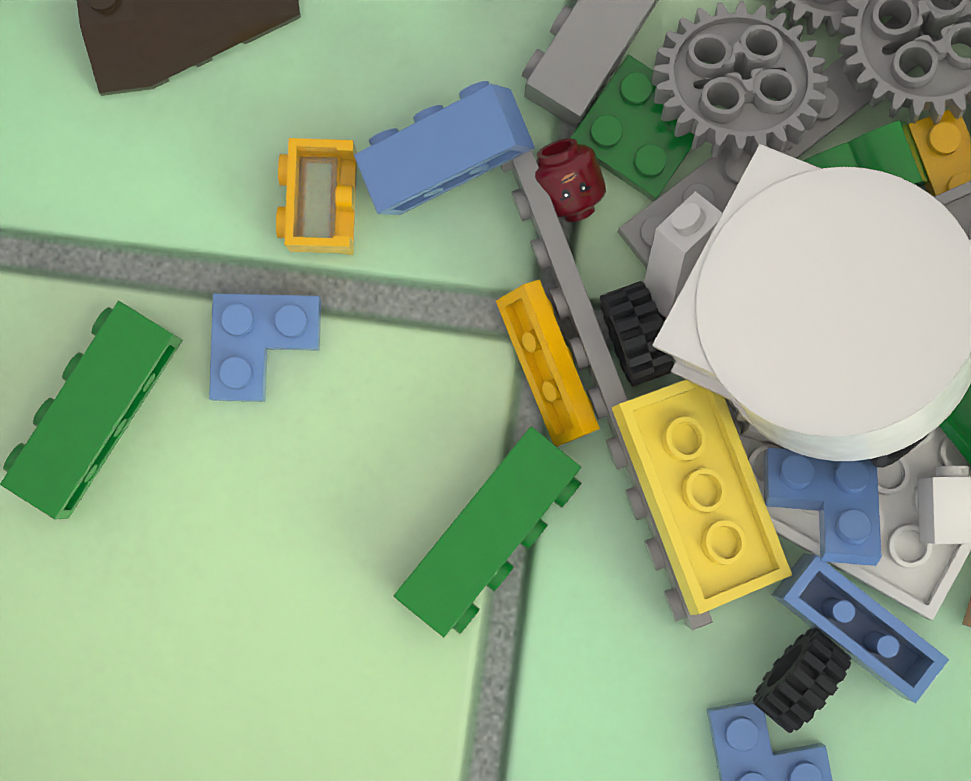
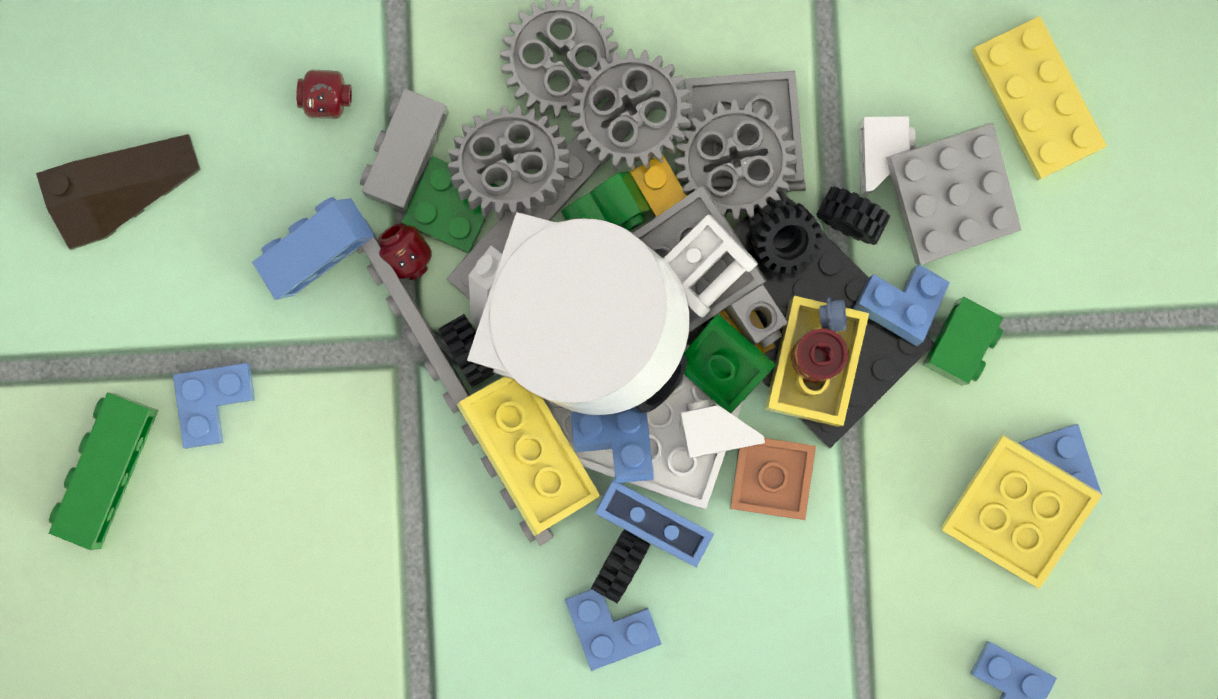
camera: 10 degrees left, 0 degrees up
yellow window [276,138,357,255] -> none
green brick [393,426,582,638] -> none
yellow plate [496,279,600,447] -> none

